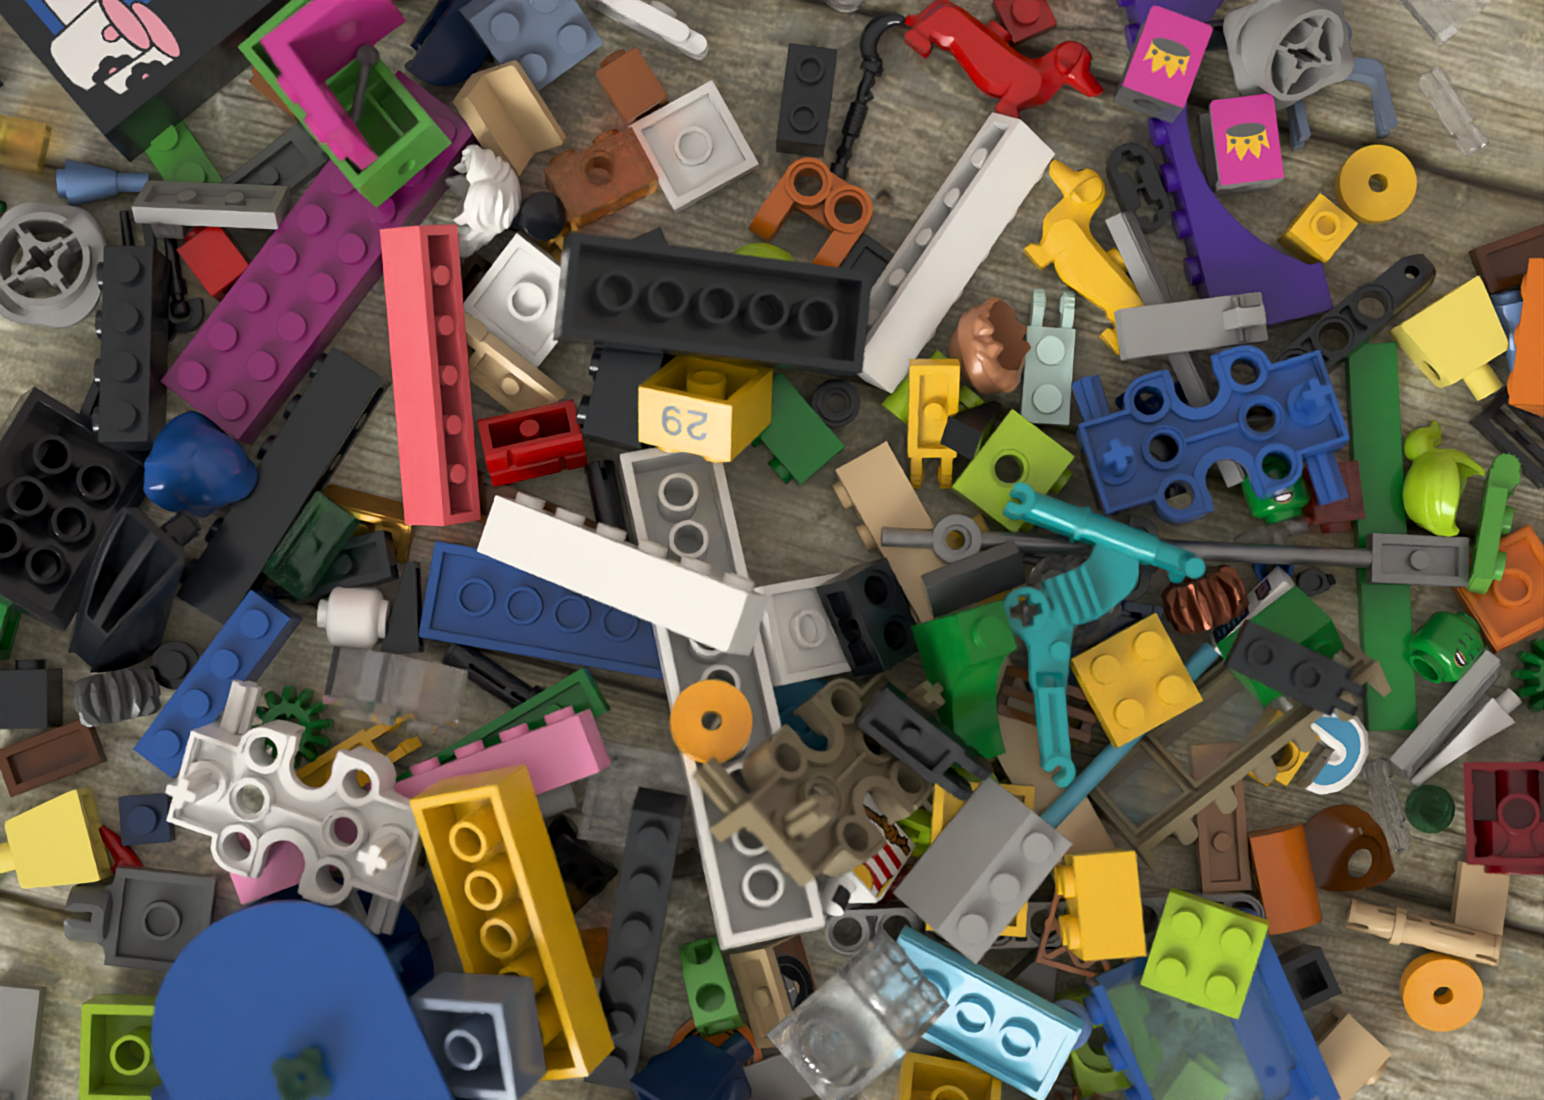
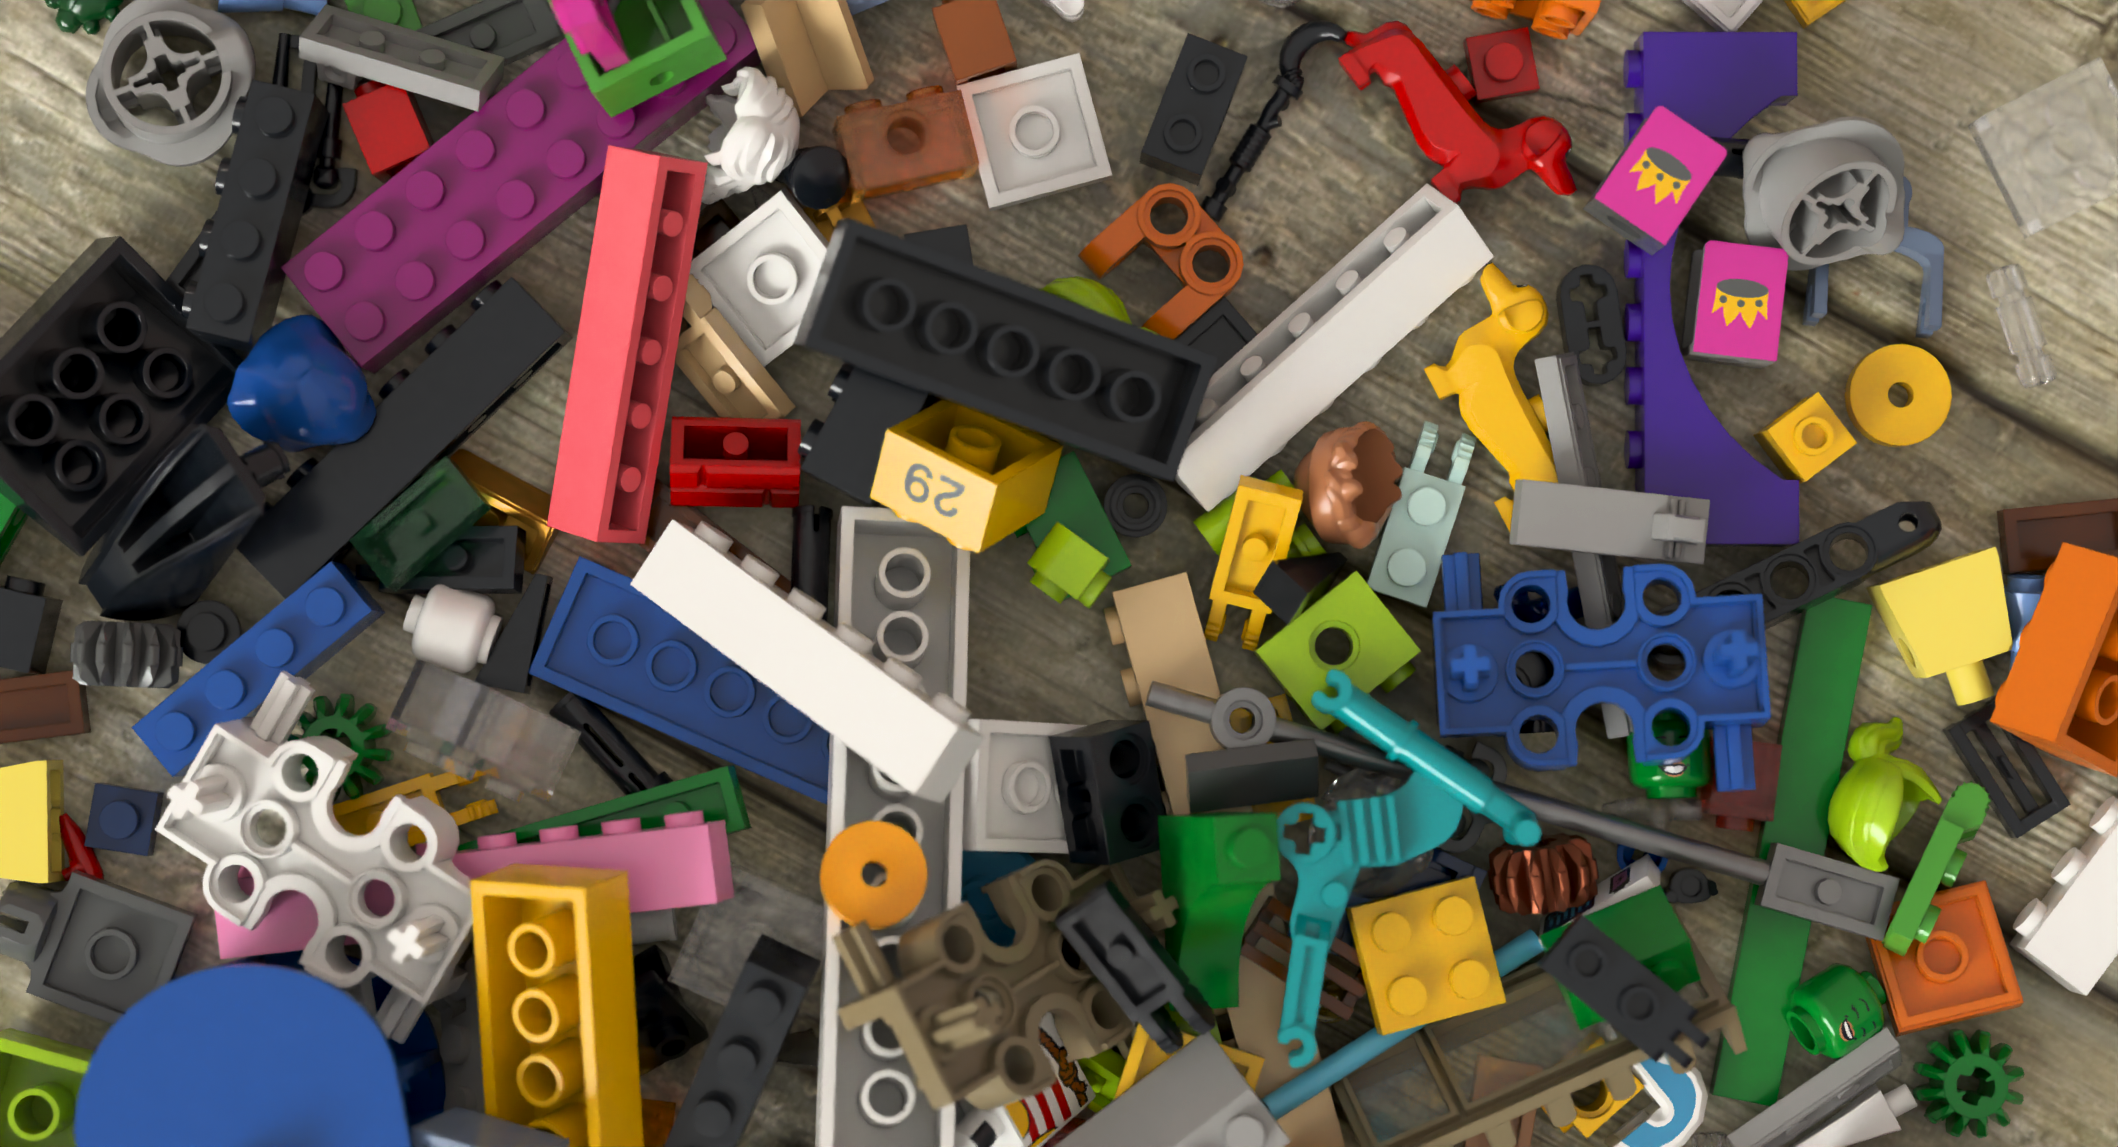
camera: 10 degrees right, 0 degrees up
none -> lime plate [1027,521,1112,609]

